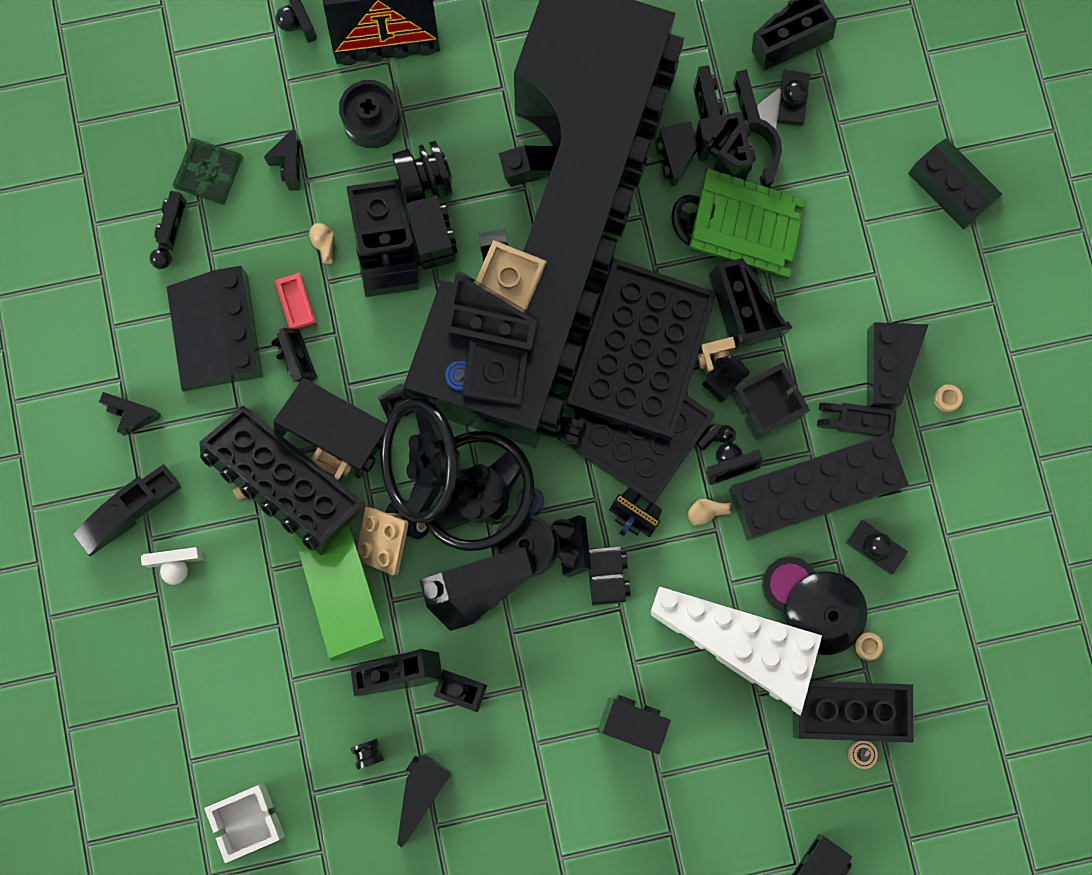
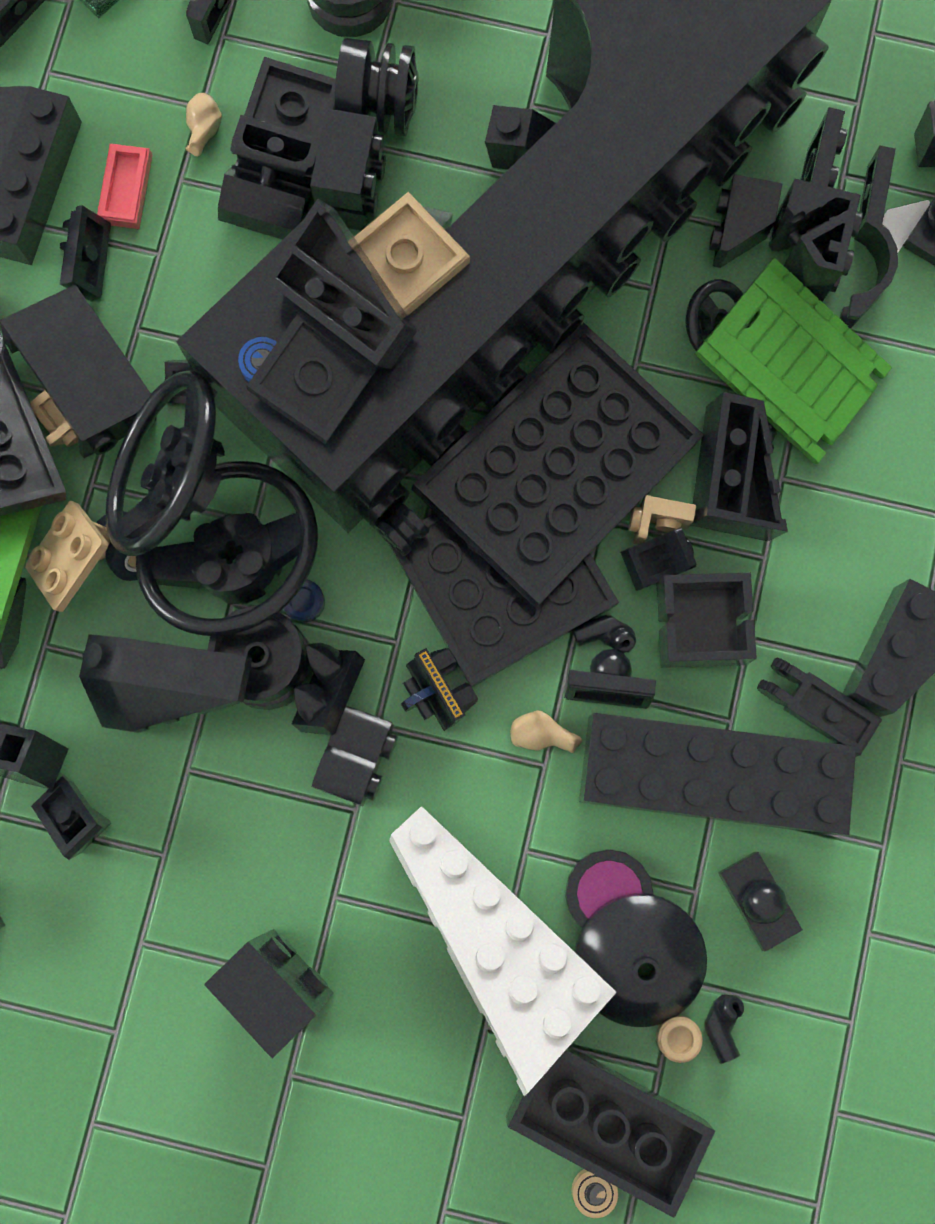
camera: 25 degrees right, 0 degrees up
none -> black arm [704,994,744,1064]

